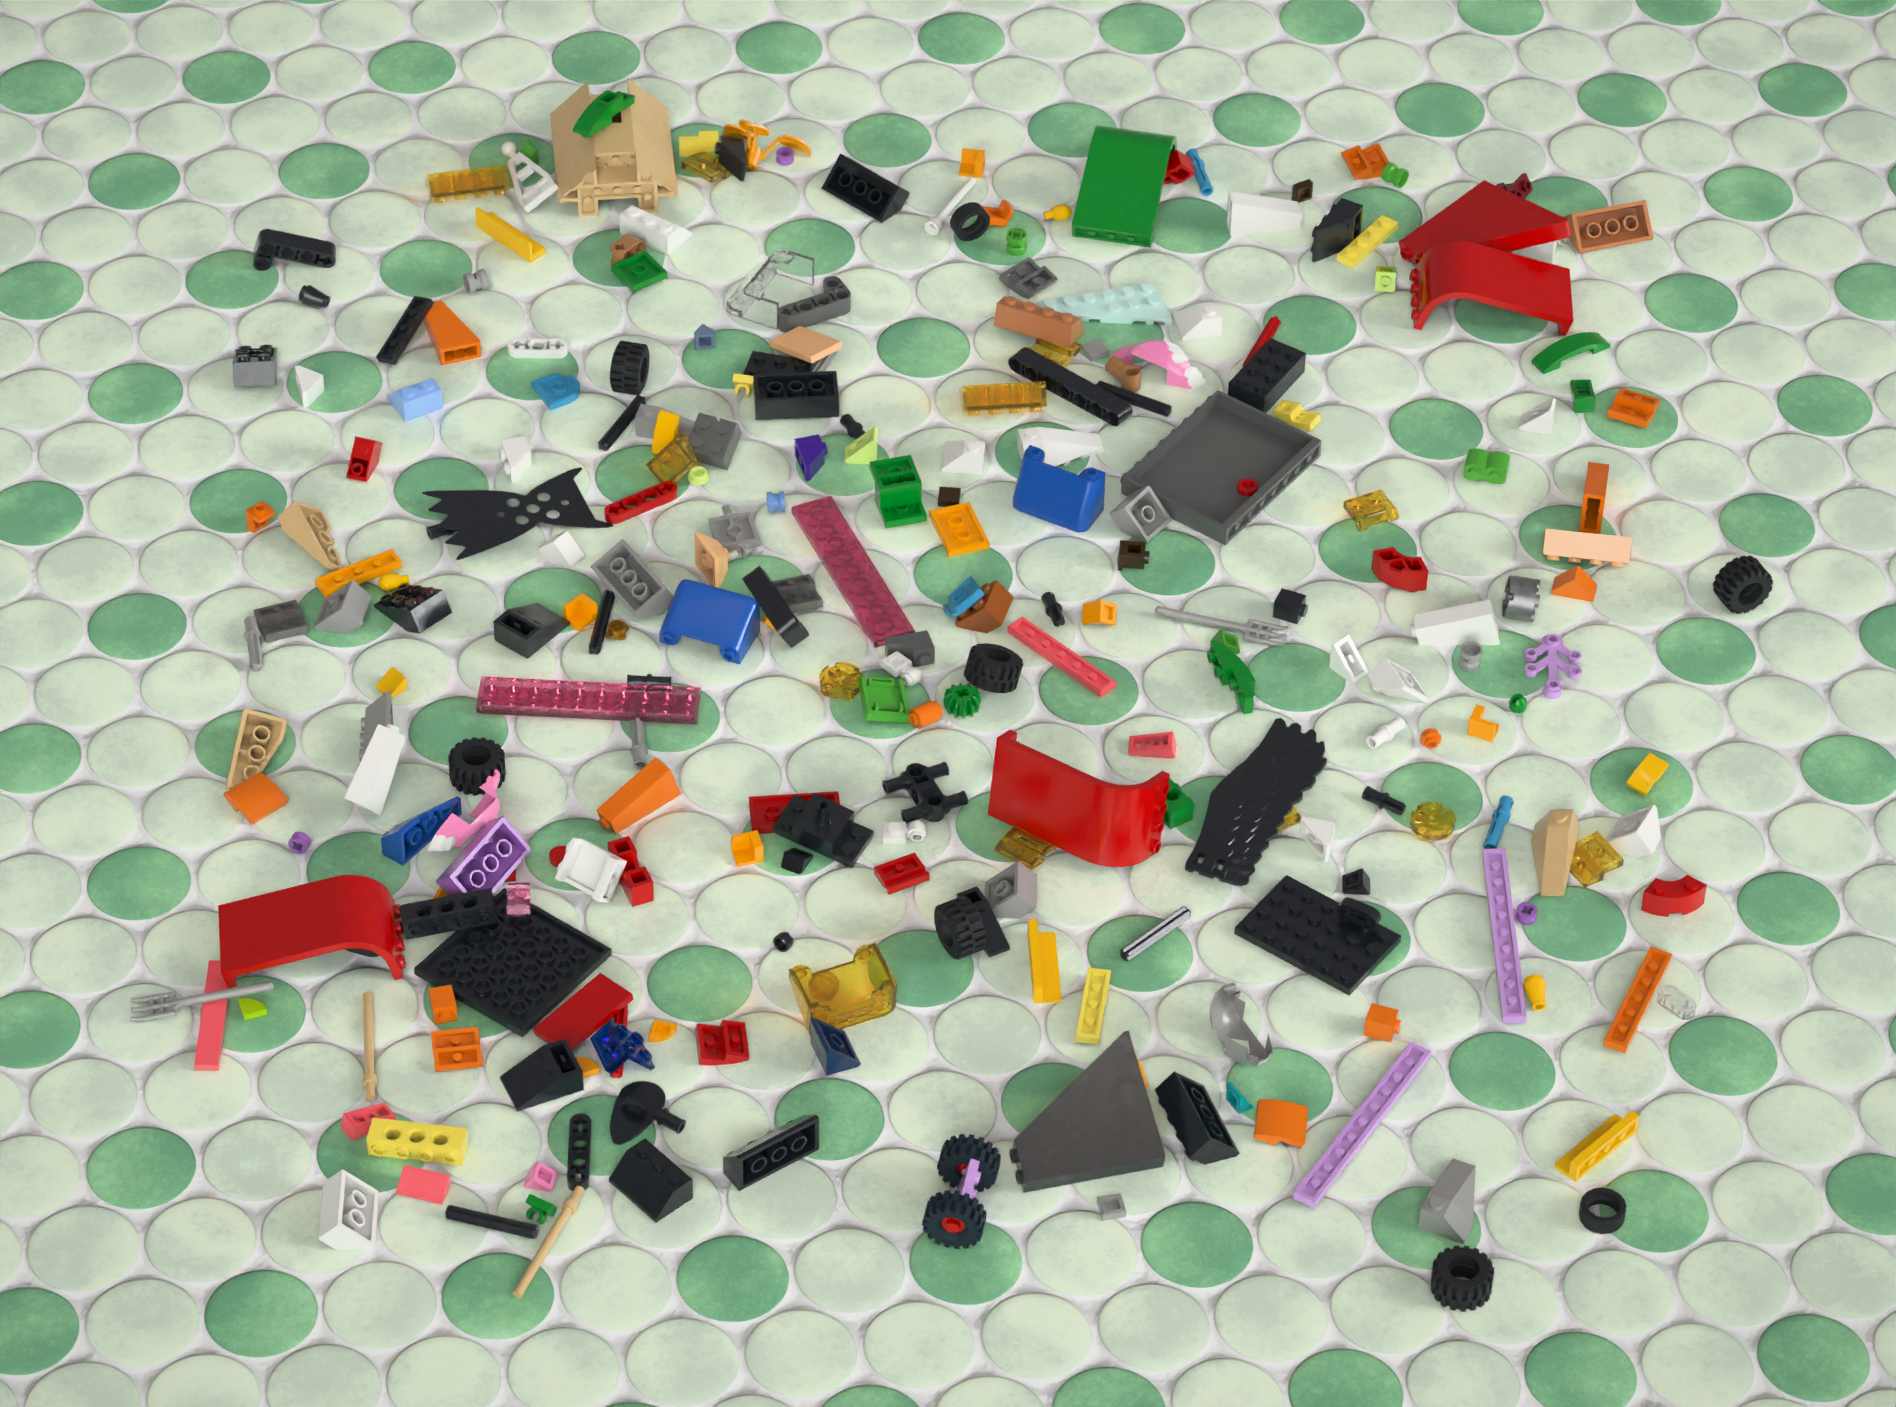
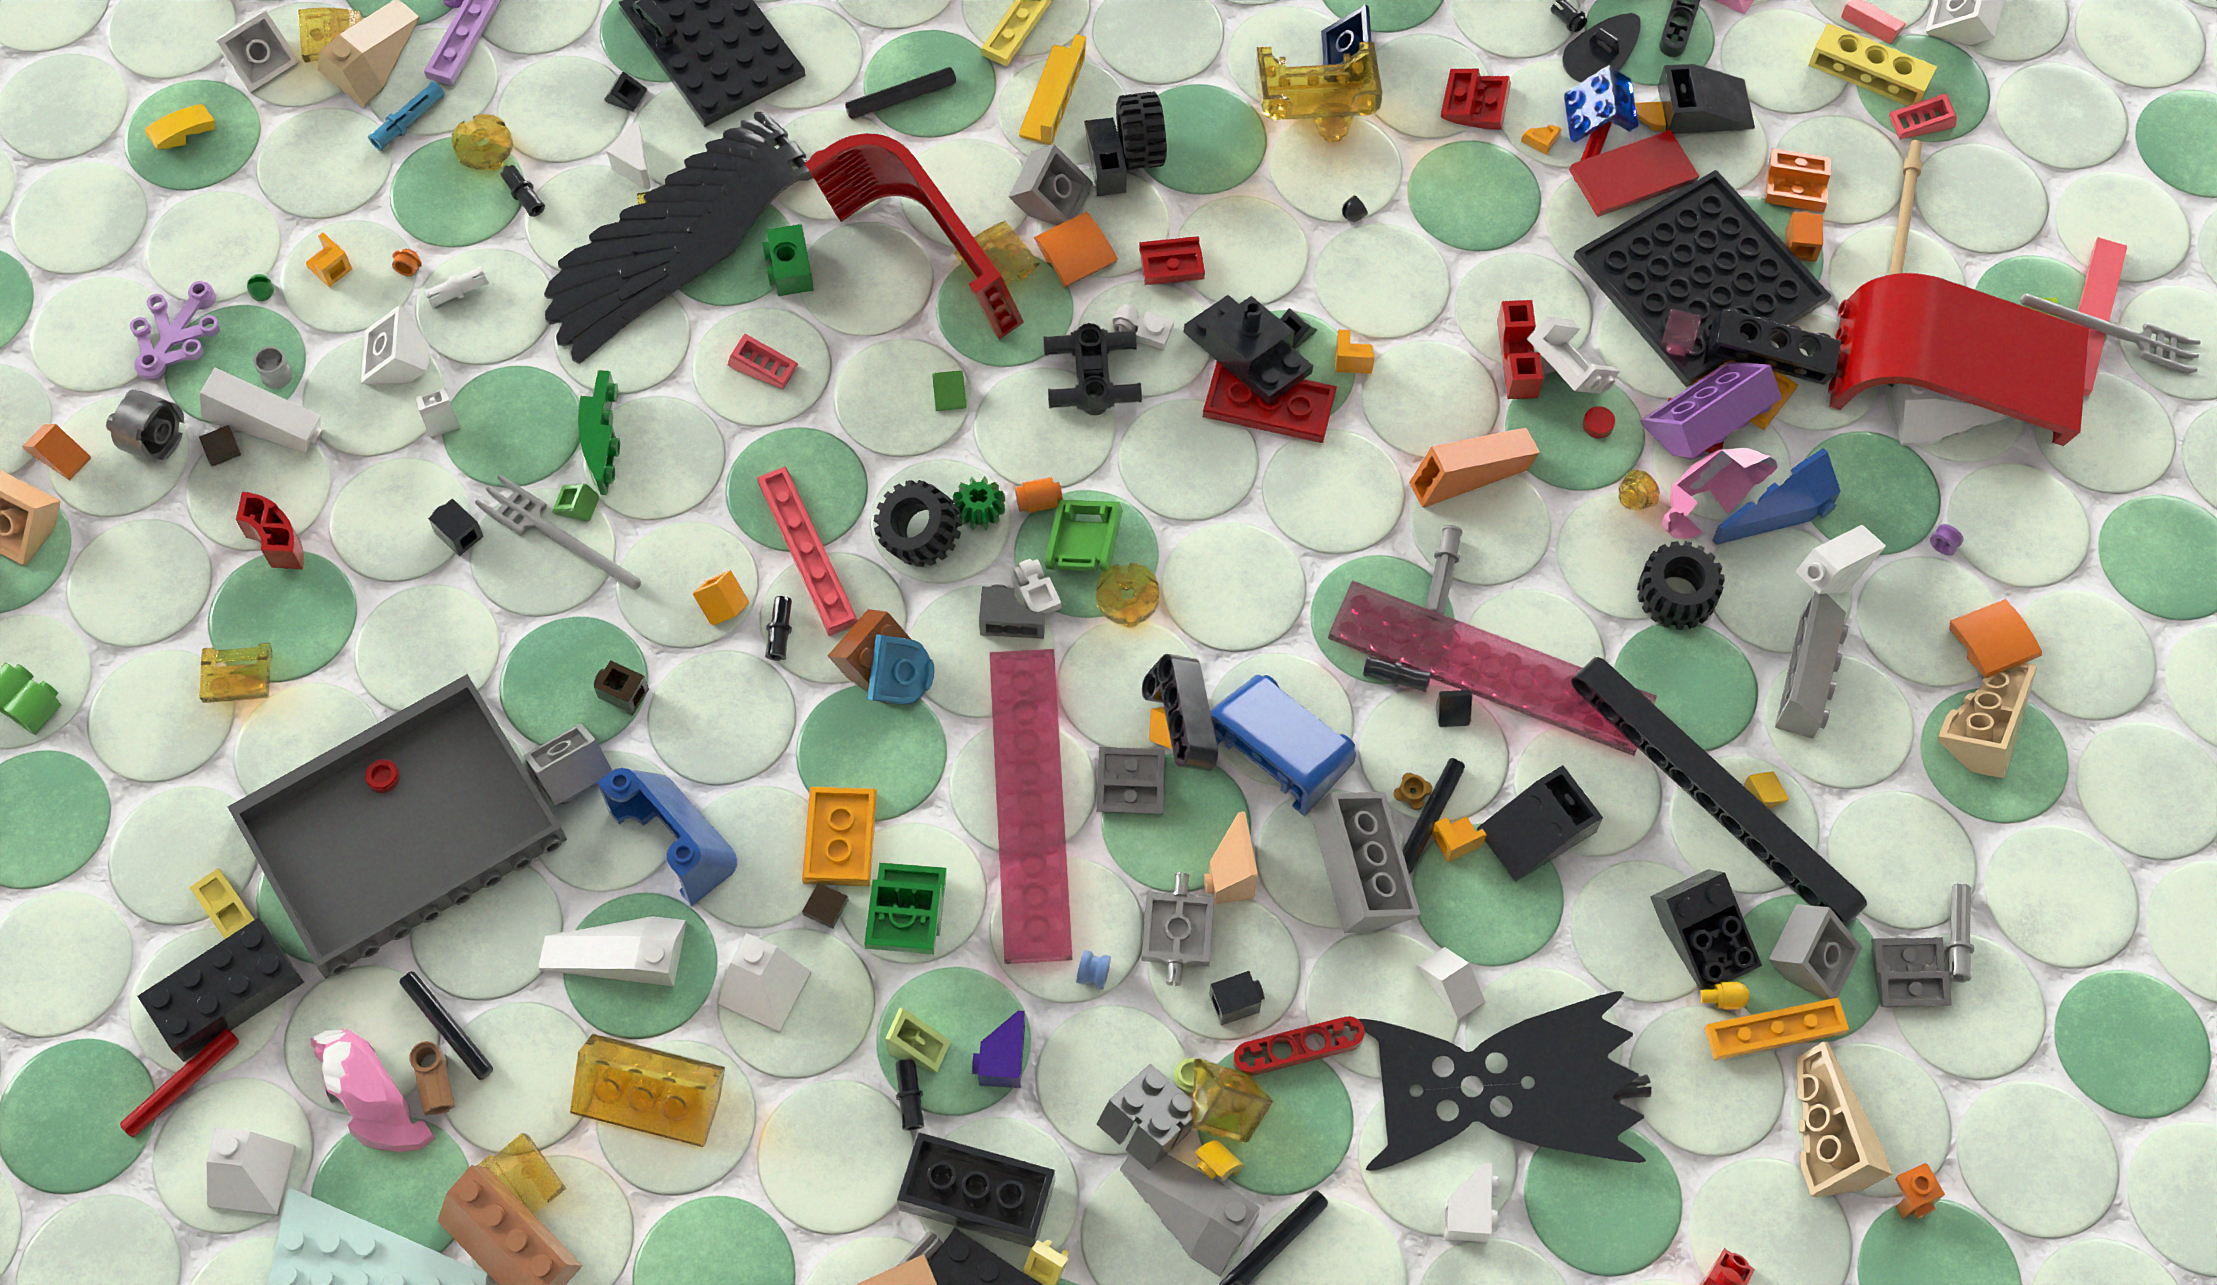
camera: 160 degrees left, 20 degrees up
black beam [1008,347,1133,426] -> none
light grey tile [1081,339,1109,362] -> none
none -> orange slope [1034,211,1118,288]
none -> black brick [1209,971,1265,1026]
none -> black slope [1436,690,1472,727]
none -> black beam [1571,657,1867,928]
none -> clear yellow cone [1618,470,1660,511]

